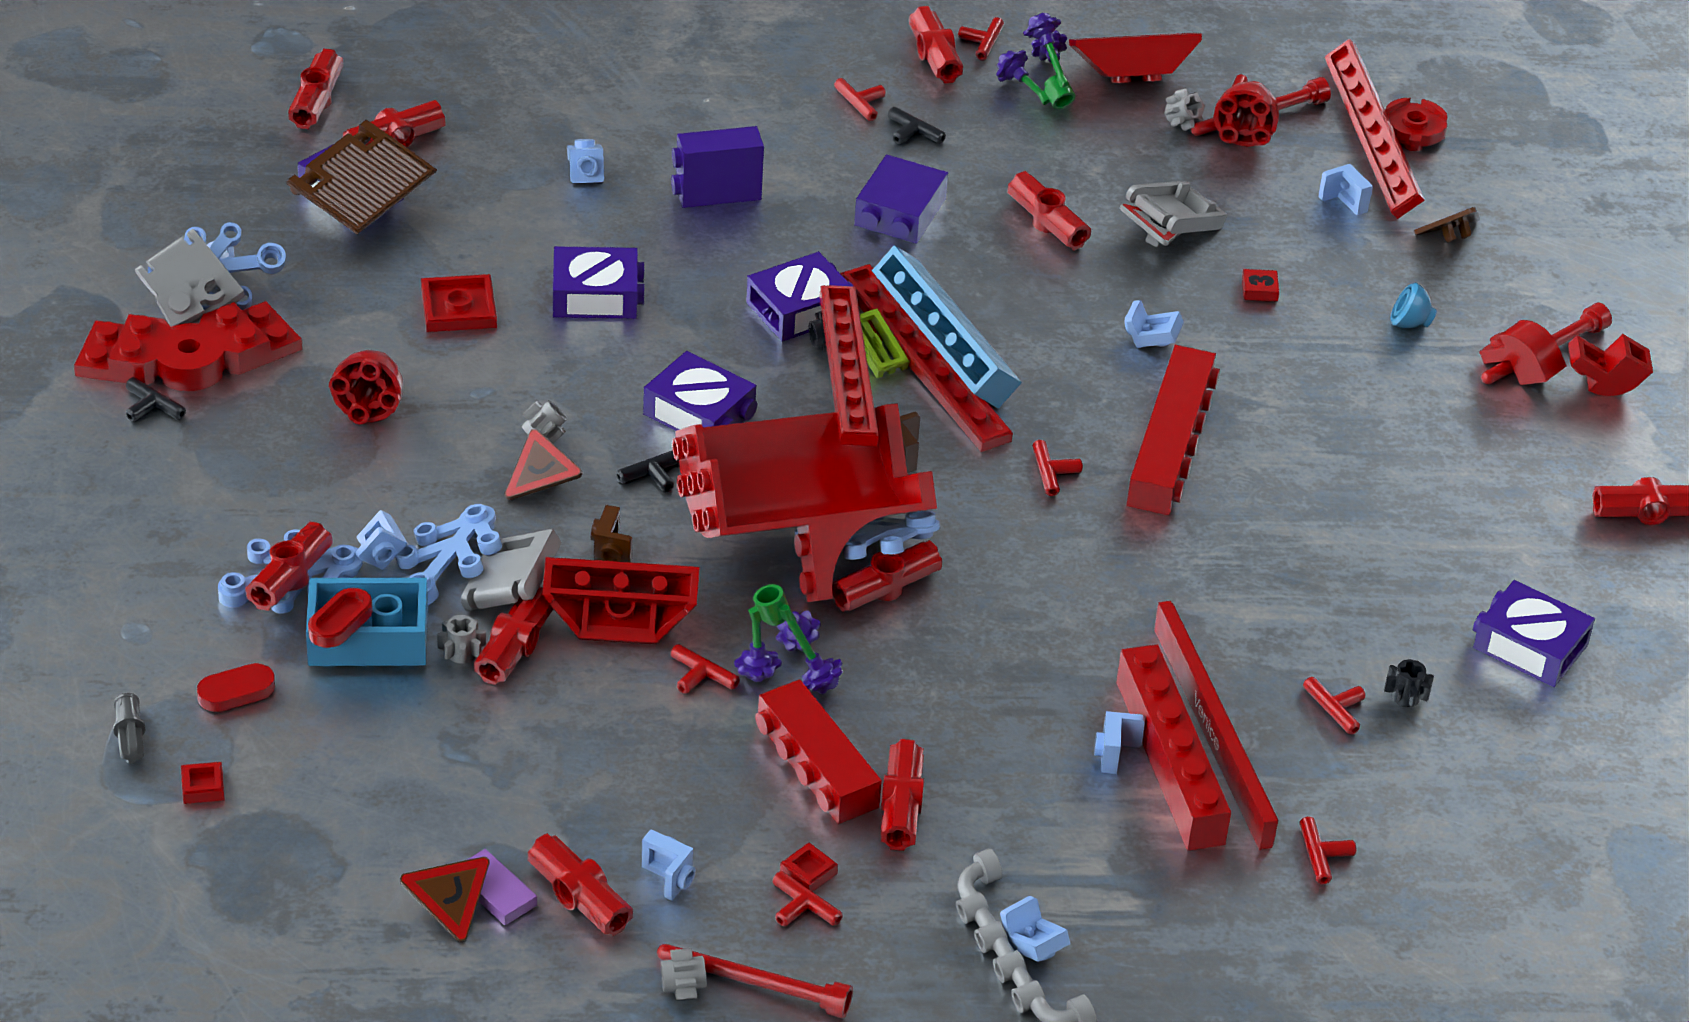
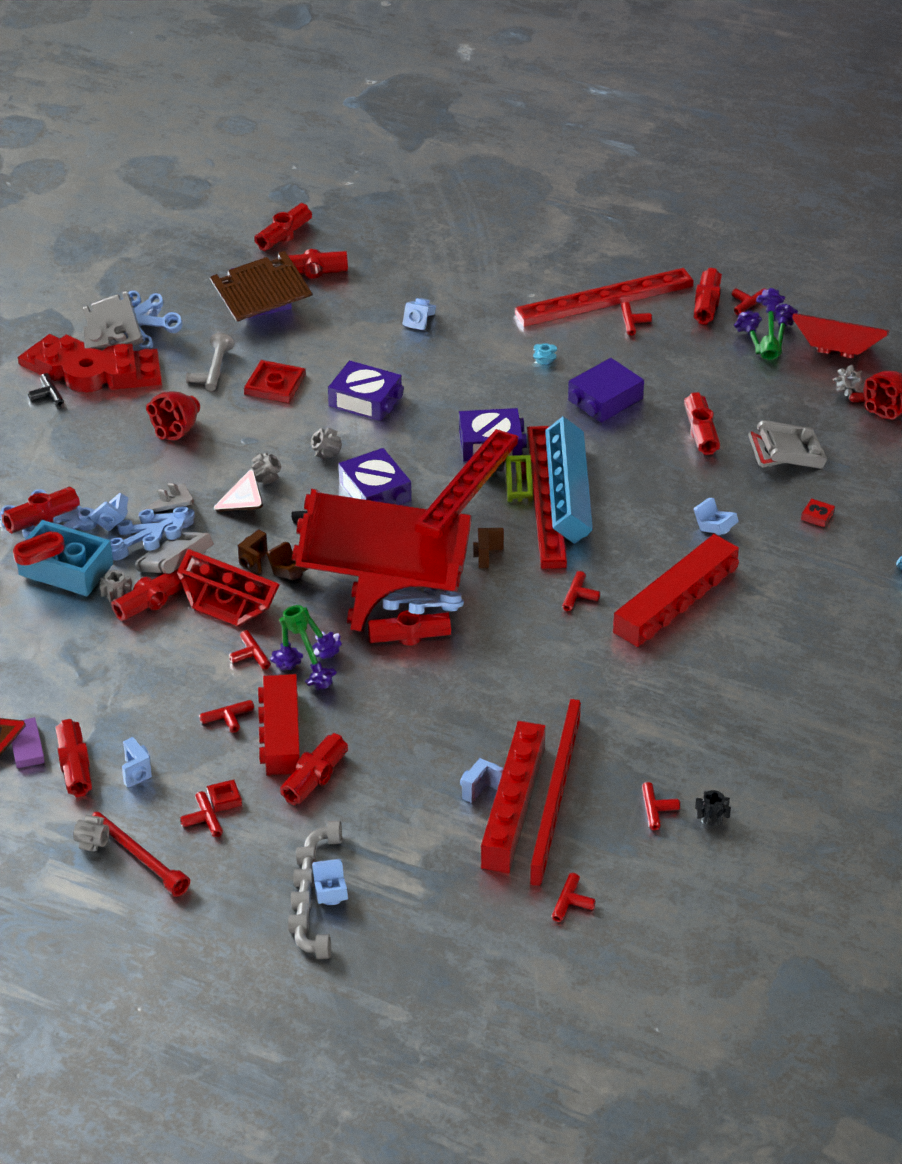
camera: 30 degrees right, 0 degrees up
dark purple brick [671,126,764,208] -> none
black piece [888,107,946,145] -> none
dark purple brick [1472,580,1595,688] -> none
none -> light grey piece [143,483,194,512]
none -> light grey piece [186,333,234,391]
none -> red piece [199,700,254,733]
none -> reddish brown bracket [266,542,308,580]
none -> light grey gear [311,427,342,459]
none -> red tile [515,268,694,327]
none -> medium azure plate [533,343,557,365]

